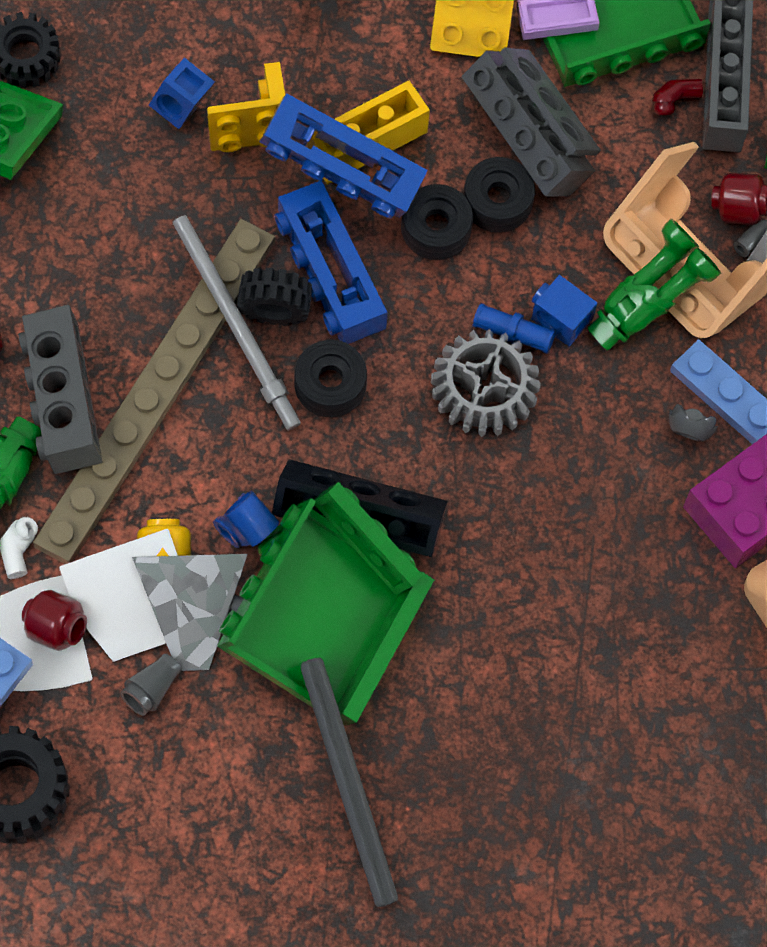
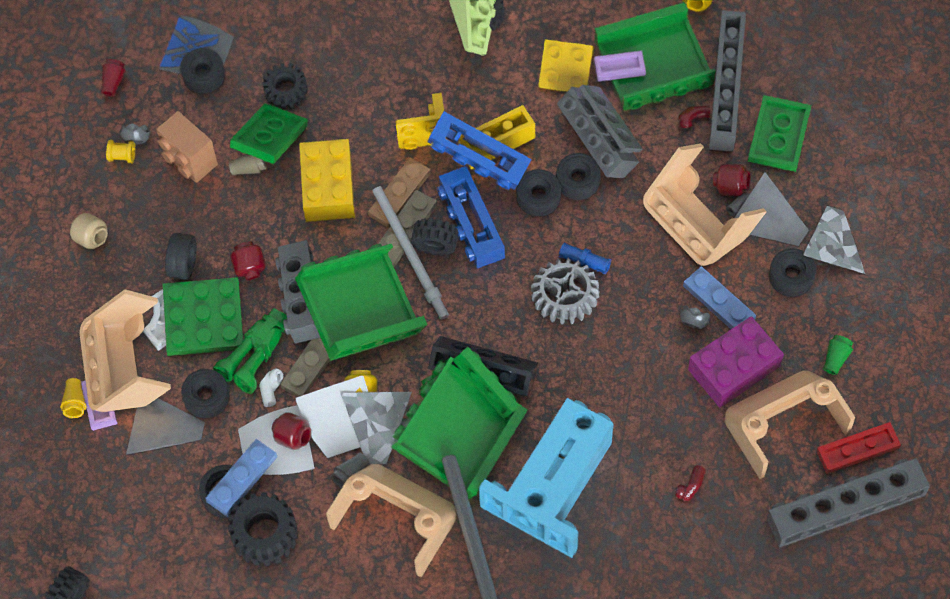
camera: 10 degrees right, 5 degrees down
blue brick [149,58,215,129] -> none
blue piece [213,490,280,548] -> none
black tyre [294,340,367,417] -> none
blue brick [532,275,597,347] -> none
green piece [587,219,722,351] -> none
none -> green panel [295,244,428,361]
none -> yellow brick [300,139,355,222]
none -> light nougat windscreen [327,464,456,577]
none -> medium nougat plate [368,158,431,228]
none -> medium azure brick [479,398,613,558]
none -> dark red arm [675,465,706,501]

